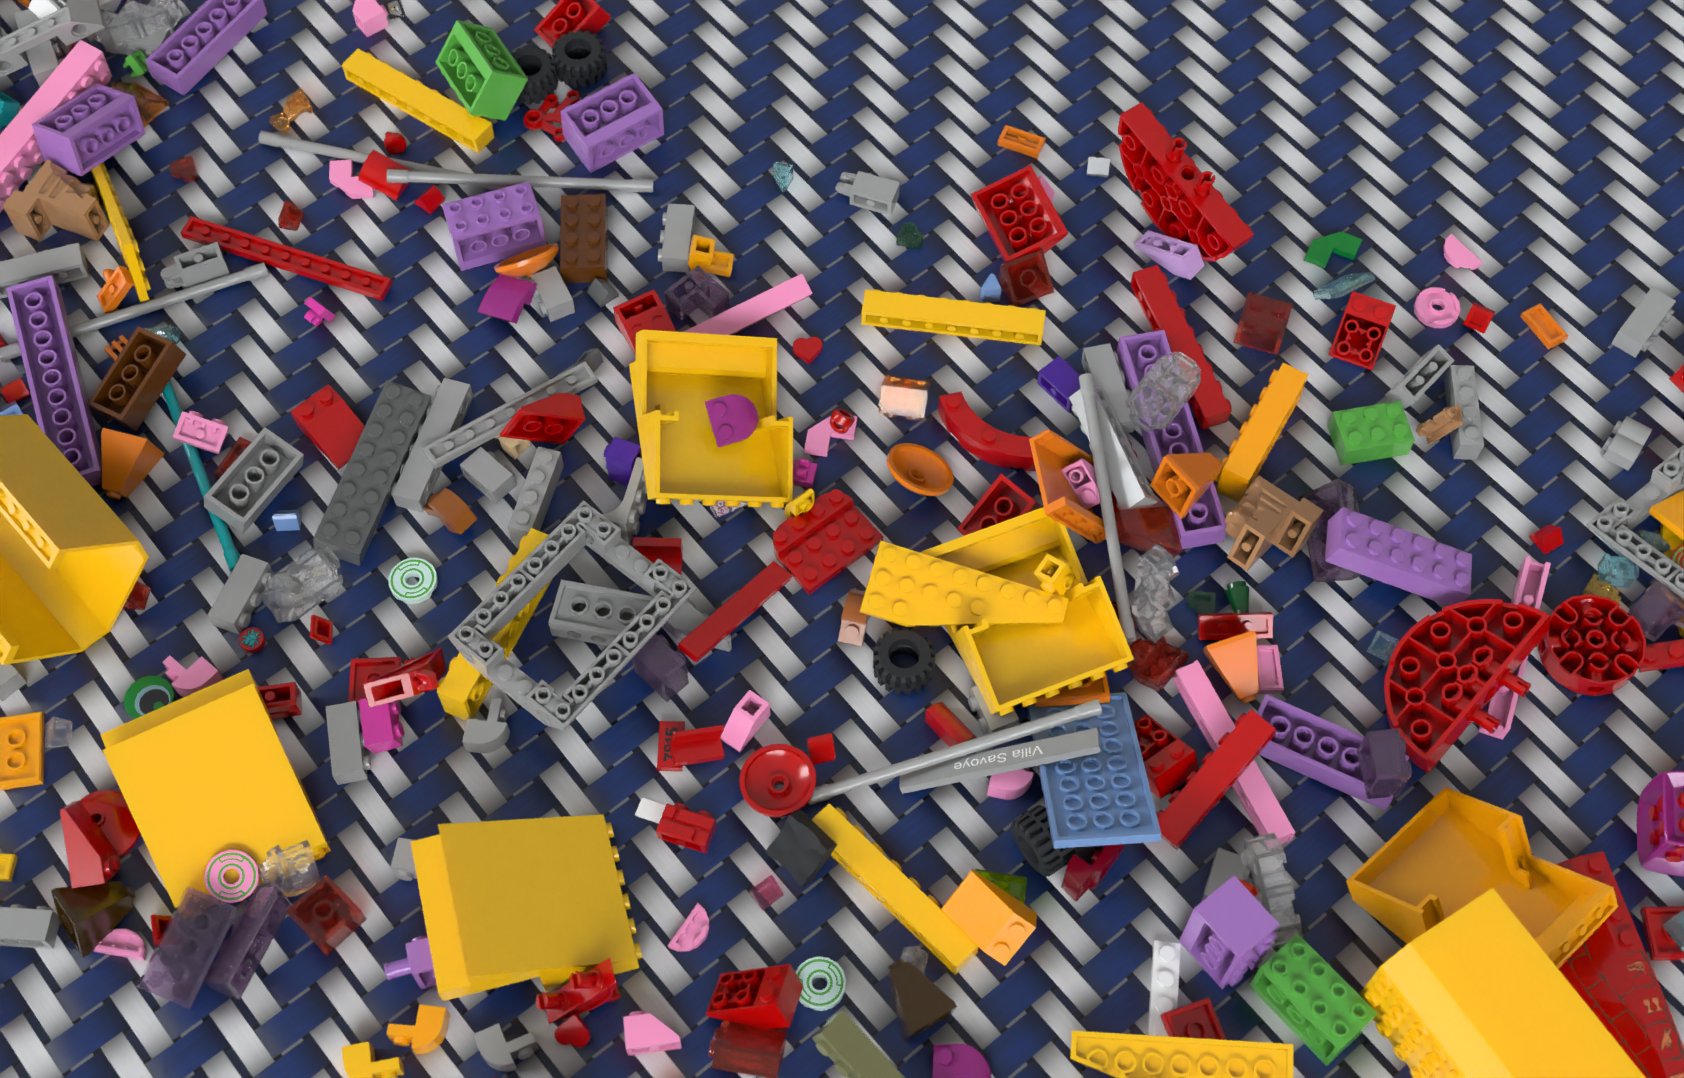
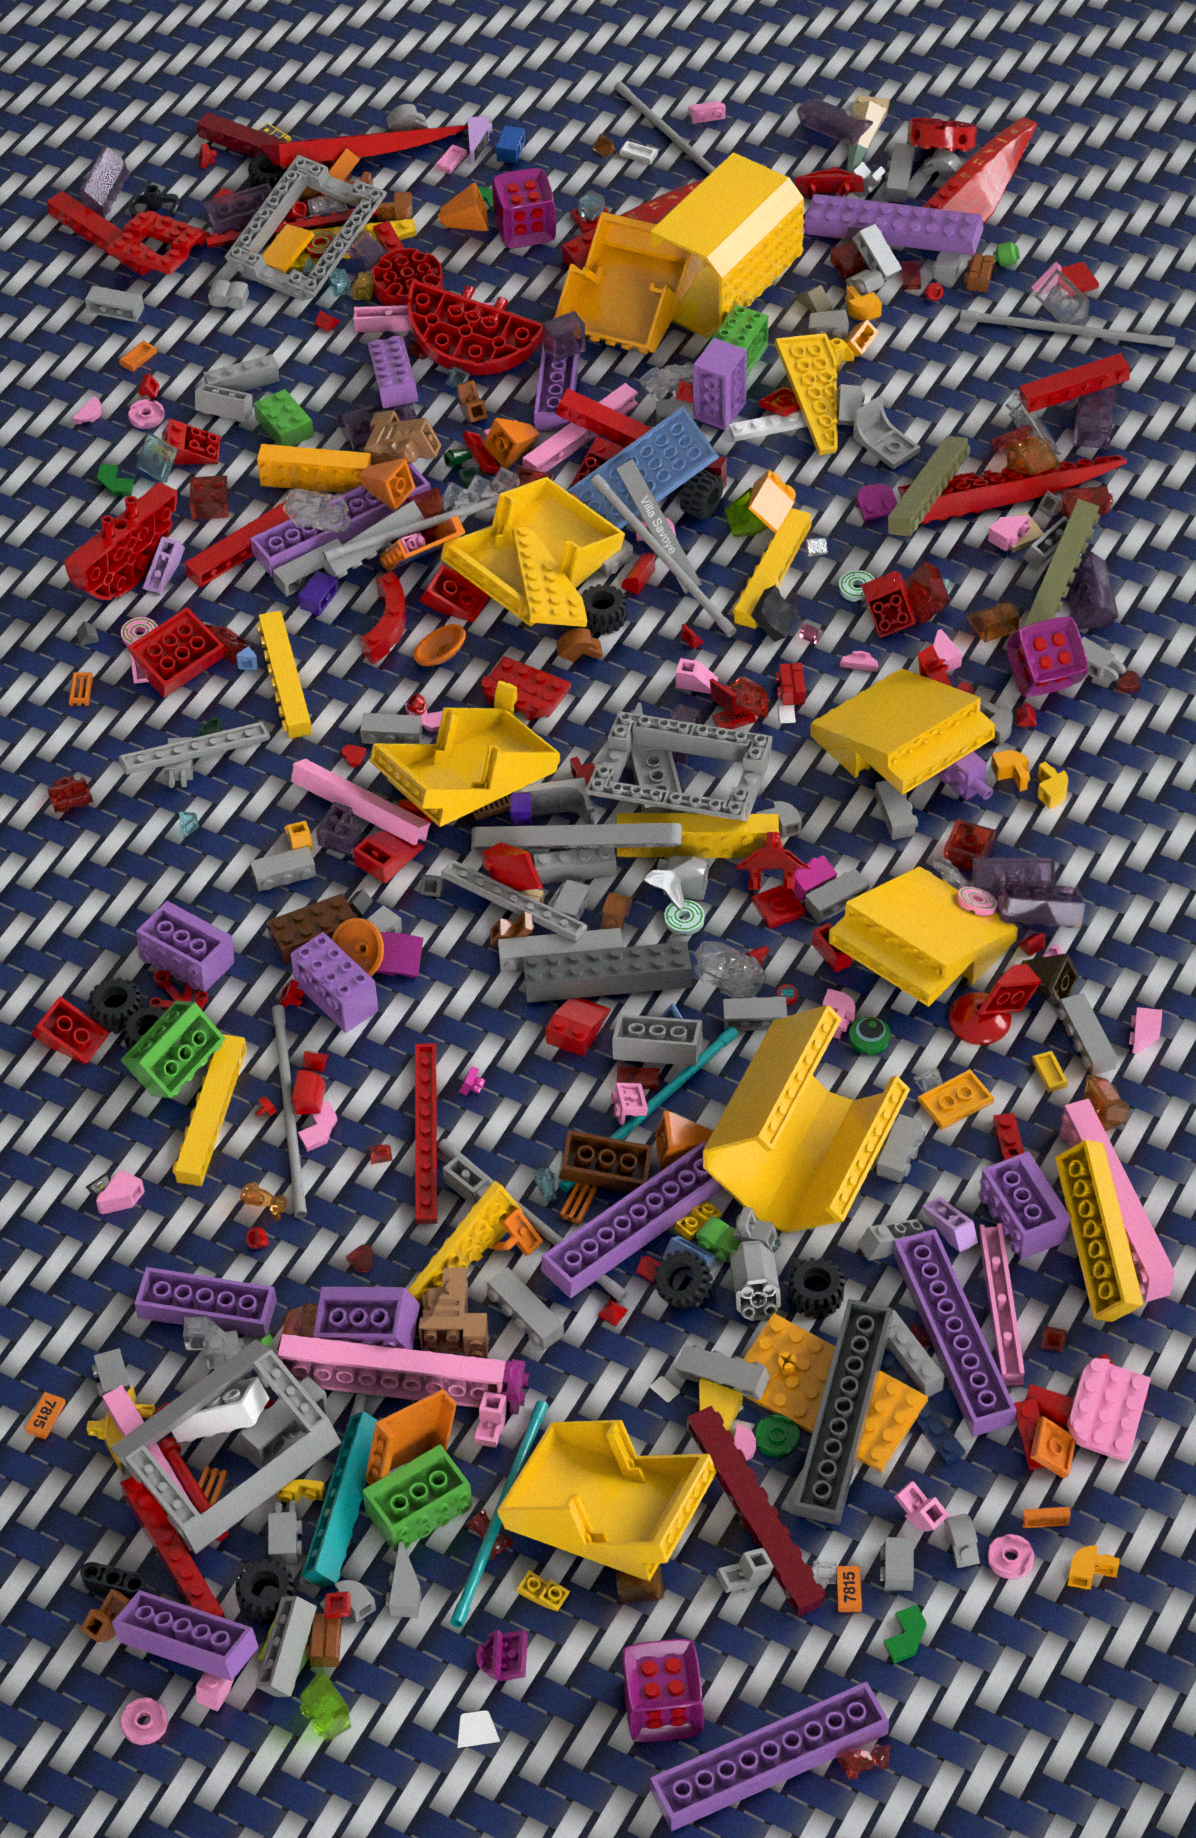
camera: 110 degrees left, 10 degrees down
light grey piece [387,169,653,193] -> none
red tile [678,561,792,663] -> none
magenta slope [705,394,758,447] -> none
red dish [739,744,816,817] -> none
clear orange slope [878,375,931,421] -> none
dark brown slope [888,959,957,1042] -> none
yellow brick [1033,553,1076,596] -> none
medium nougat hinge [1416,403,1463,445] -> none
none -> clear red slope [47,776,93,813]
none -> light grey tile [118,722,270,775]
none -> bright pink tile [121,617,158,646]
none -> red tile [246,1227,269,1249]
none -> light grey brick [360,713,423,744]
none -> dark orange brick [456,380,488,423]
none -> light grey beam [471,823,682,850]
none -> dark orange brick [490,912,534,947]
none -> light grey hips [643,856,710,910]
none -> clear red slope [731,676,769,719]

